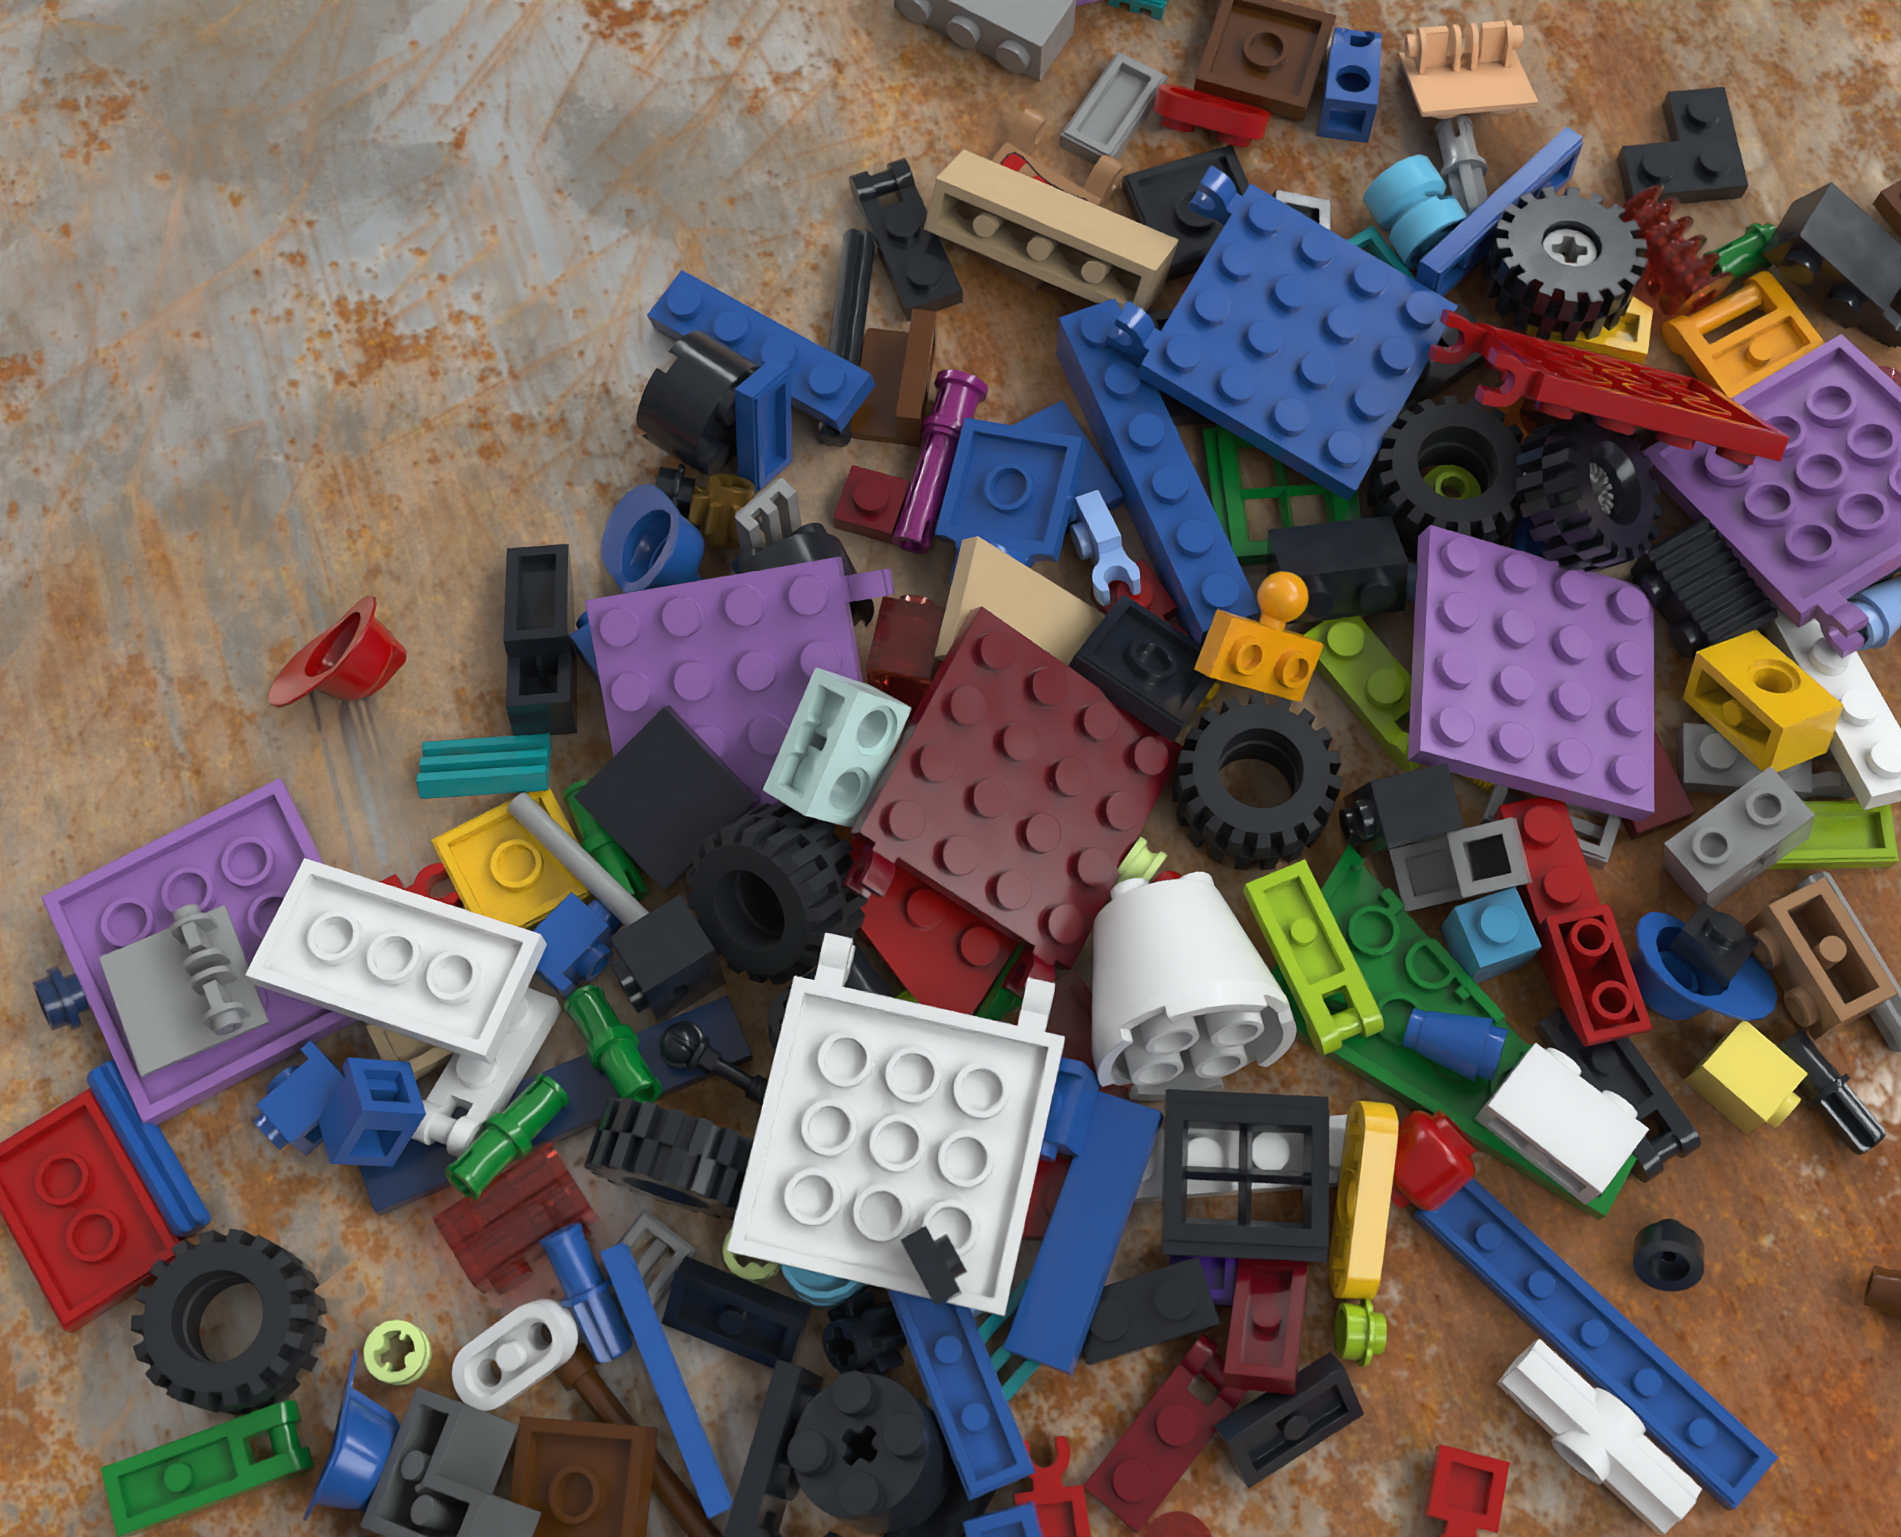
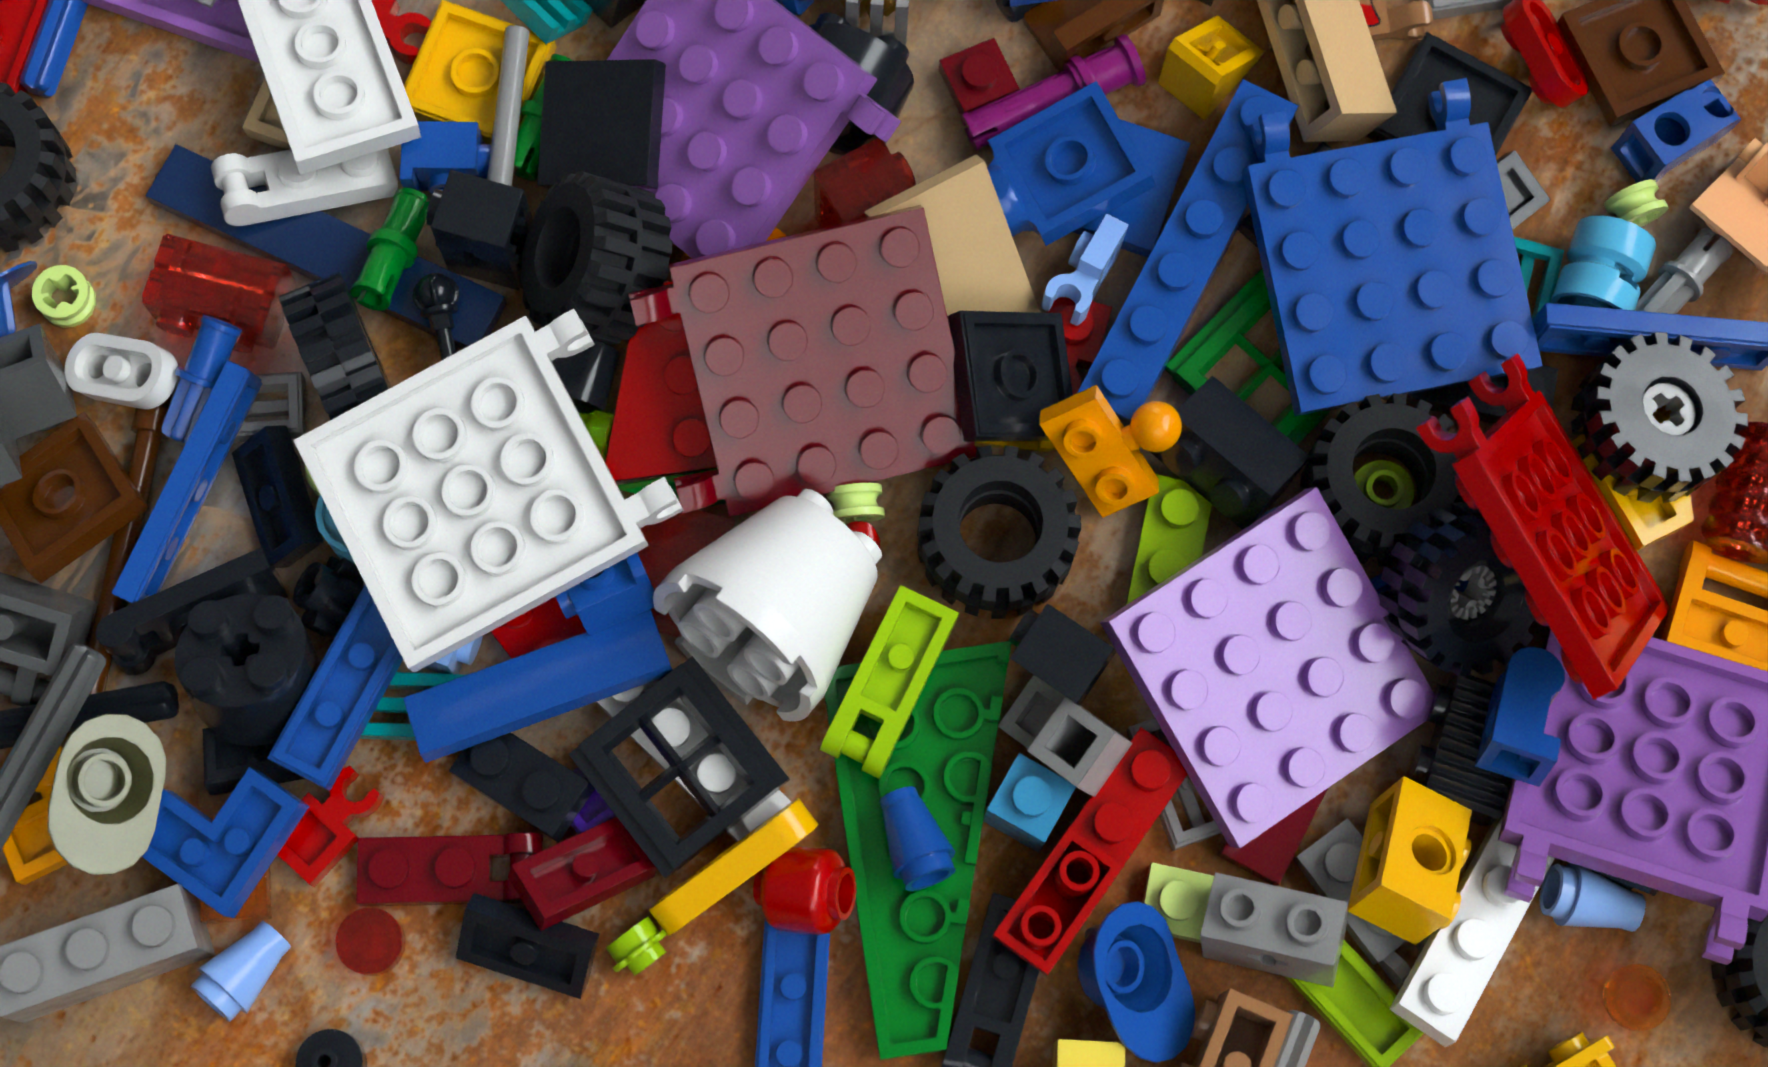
camera: 45 degrees right, 5 degrees up
blue brick [253,1040,345,1156] -> none
blue brick [318,1057,426,1167] -> none
green pin [444,1073,570,1201] -> none
light aqua brick [763,667,912,828] -> none
black plate [901,1226,967,1307] -> none
white brick [1475,1043,1649,1204] -> none
black plate [1669,902,1759,988] -> none
none -> yellowish green plate [1142,862,1214,943]
none -> yellow slope [1158,15,1264,120]
none -> blue leg [1475,647,1565,787]
none -> yellowish green bush [1604,179,1669,227]

